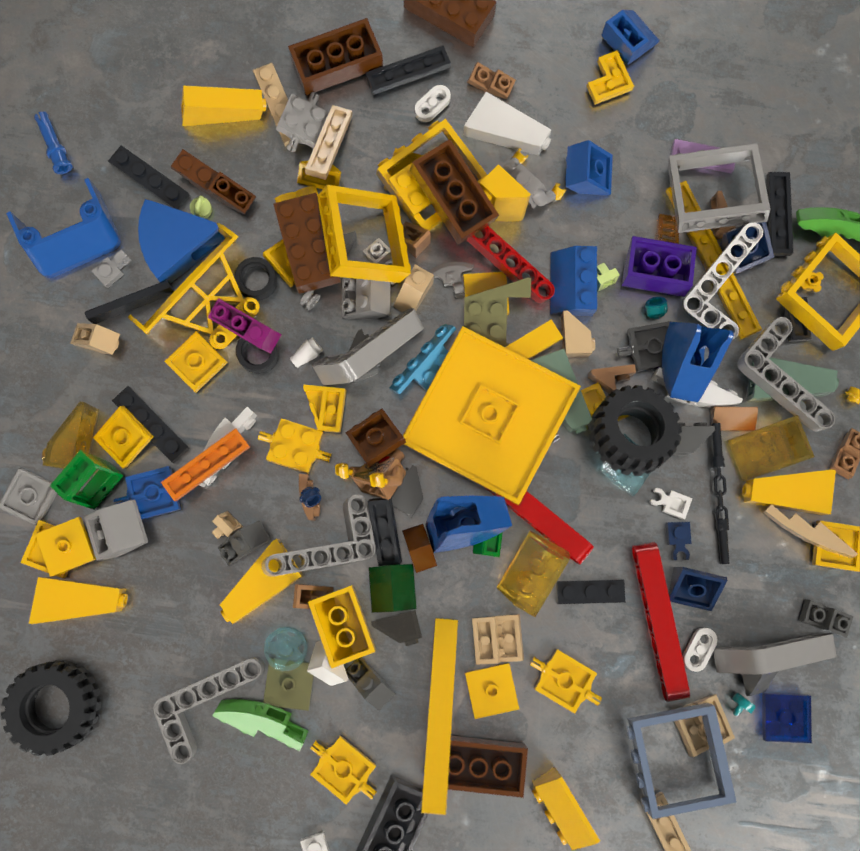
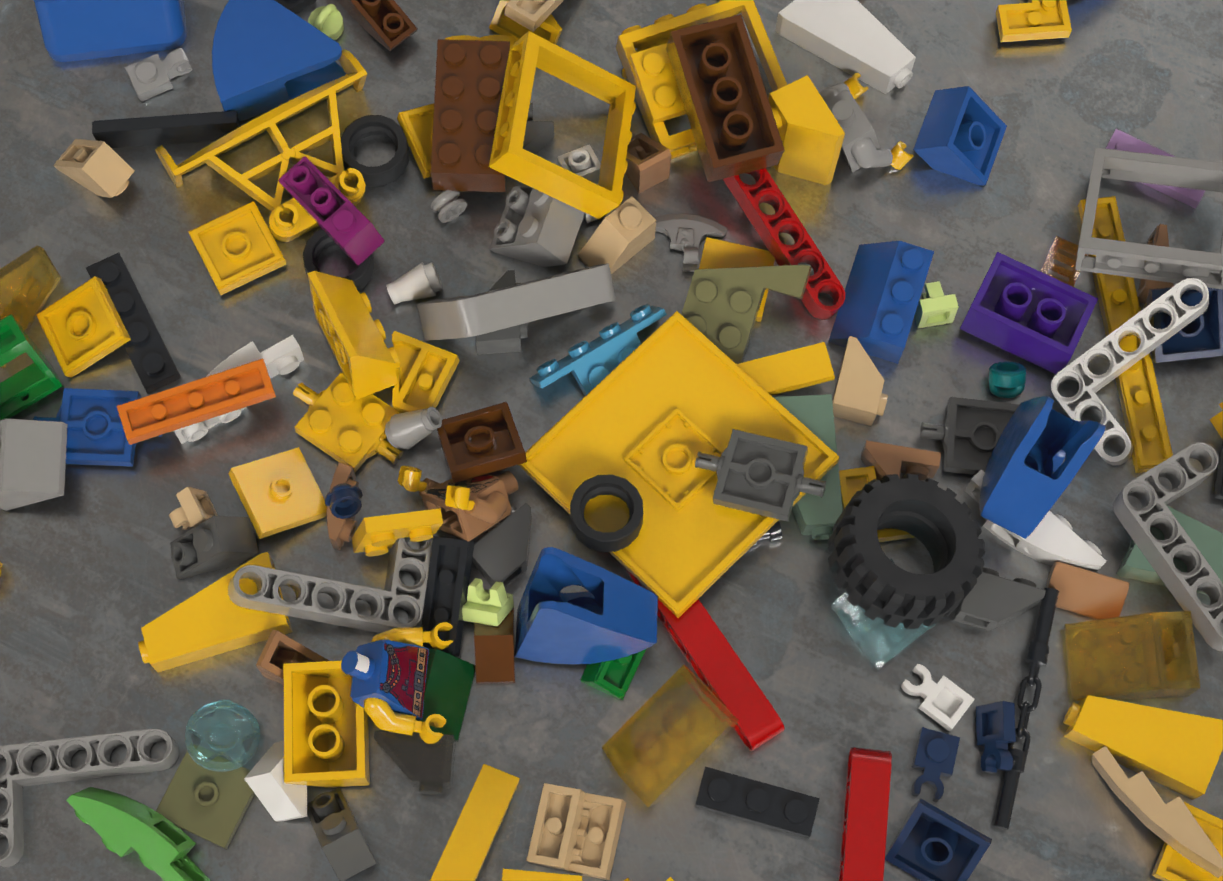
camera: 20 degrees right, 10 degrees down
none -> yellow plate [228,447,327,539]
none -> yellow slope [307,271,401,400]
none -> torso [341,622,453,744]
none -> yellow plate [351,508,443,557]
none -> light grey cone [385,407,442,449]
none -> yellowish green tile [462,578,514,627]
none -> black tyre [570,474,644,552]
none -> dark grey plate [695,429,826,522]
none -> dark blue plate [976,701,1016,773]

